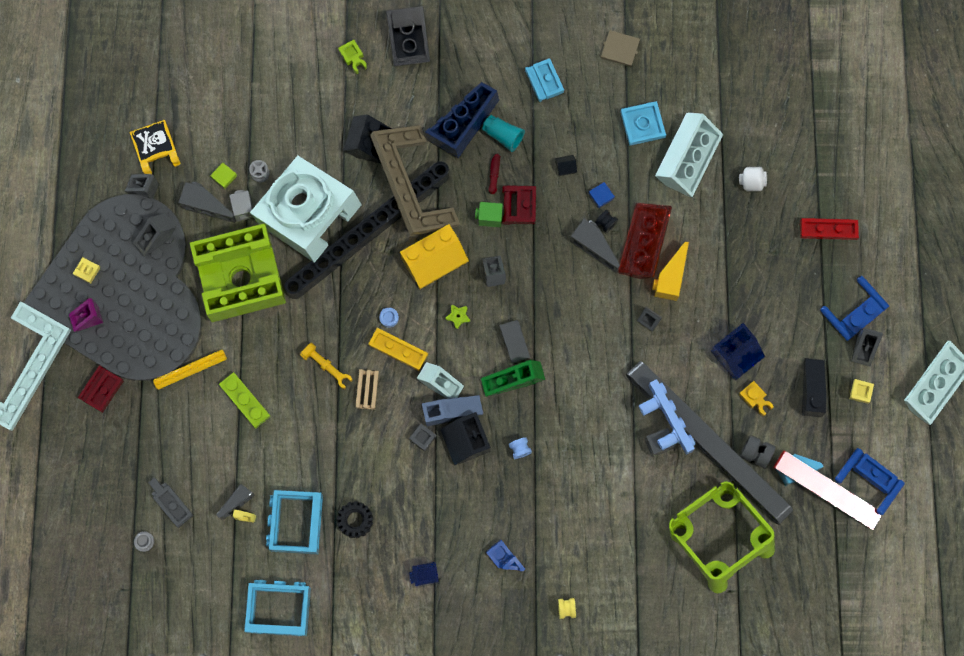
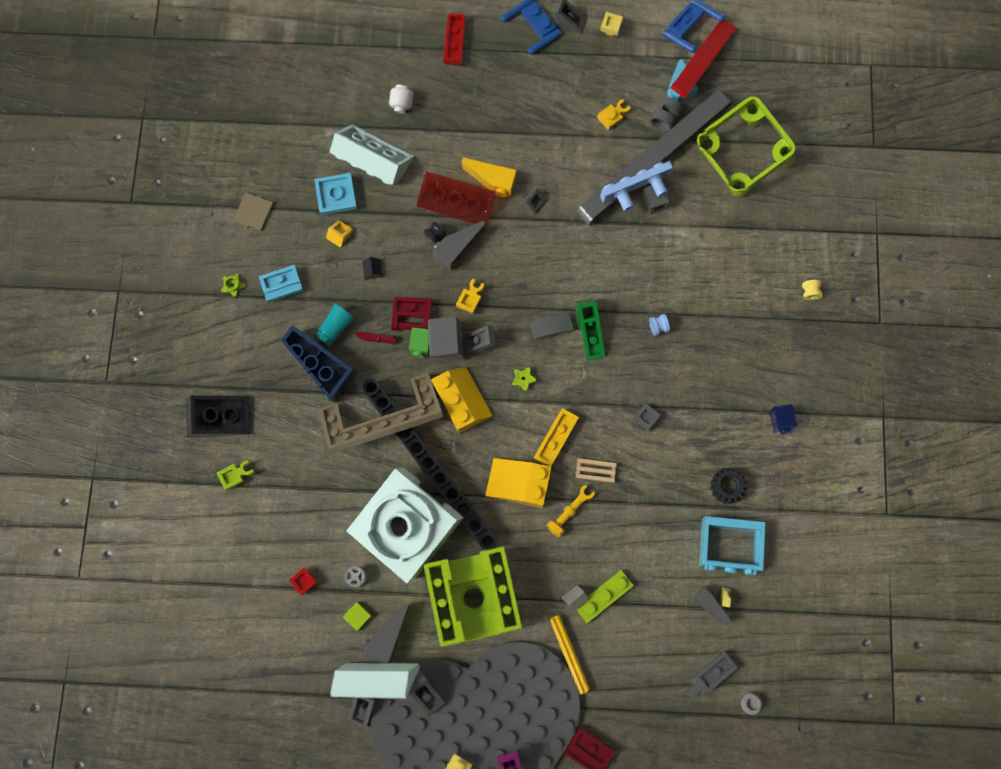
camera: 85 degrees left, 0 degrees up
flag [130,120,181,174] -> none
light grey brick [230,190,253,222] -> none
medium azure window [244,580,311,636] -> none
black slope [344,114,392,164] -> none
light blue tile [379,308,399,328] -> none
light aqua slope [417,362,464,399] -> none
sand blue slope [422,395,483,427] -> none
black slope [440,412,491,466] -> none
blue slope [485,540,525,571] -> none
blue tile [588,182,615,208] -> none
clear blue slope [711,323,765,381] -> none
black slope [802,358,827,417] -> none
none -> lime plate [221,274,245,297]
none -> red plate [289,567,318,596]
none -> yellow slope [326,220,354,247]
none -> light aqua slope [331,663,420,698]
none -> dark grey slope [428,316,465,360]
none -> yellow plate [456,279,484,314]
none -> yellow slope [485,458,551,509]
none -> light grey slope [561,585,589,612]

